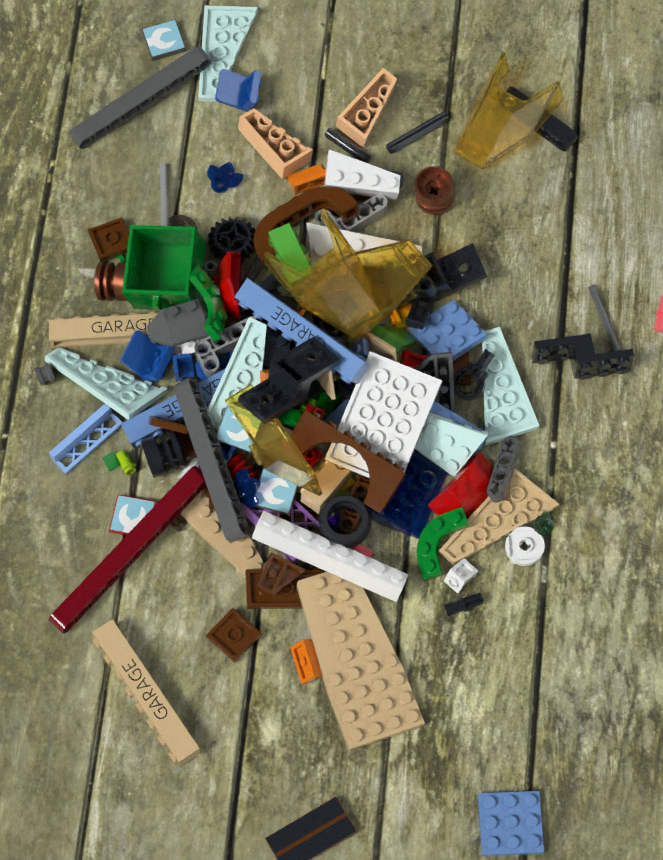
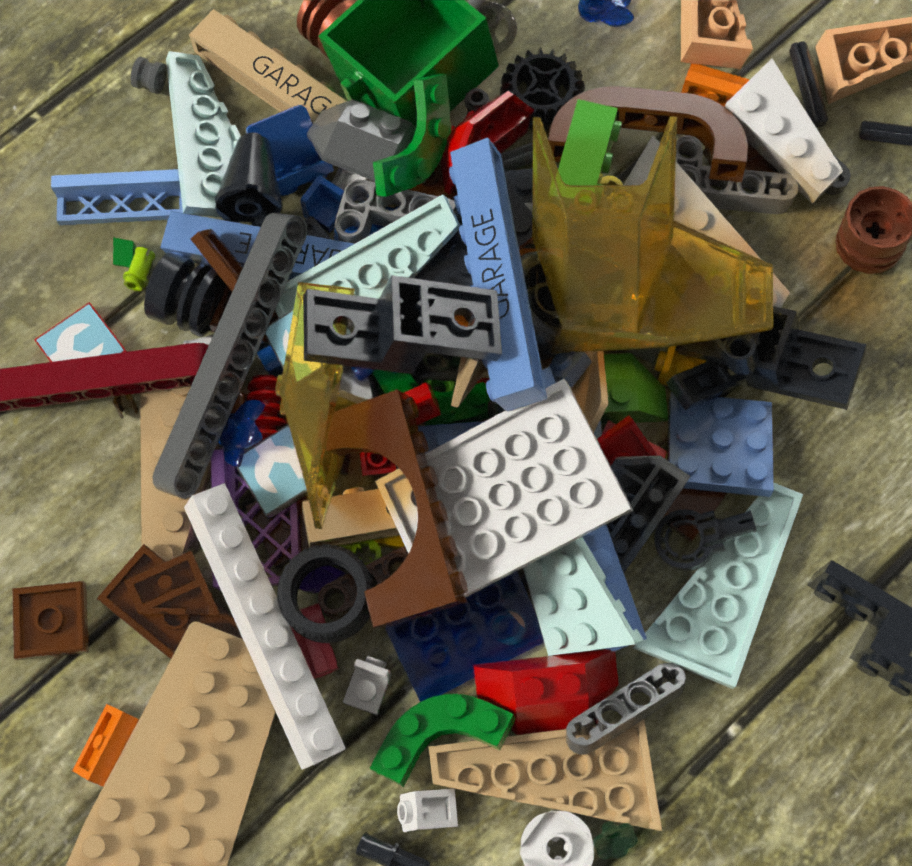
camera: 40 degrees right, 5 degrees up
none -> black cone [215,132,283,227]
none -> white bracket [343,656,392,715]

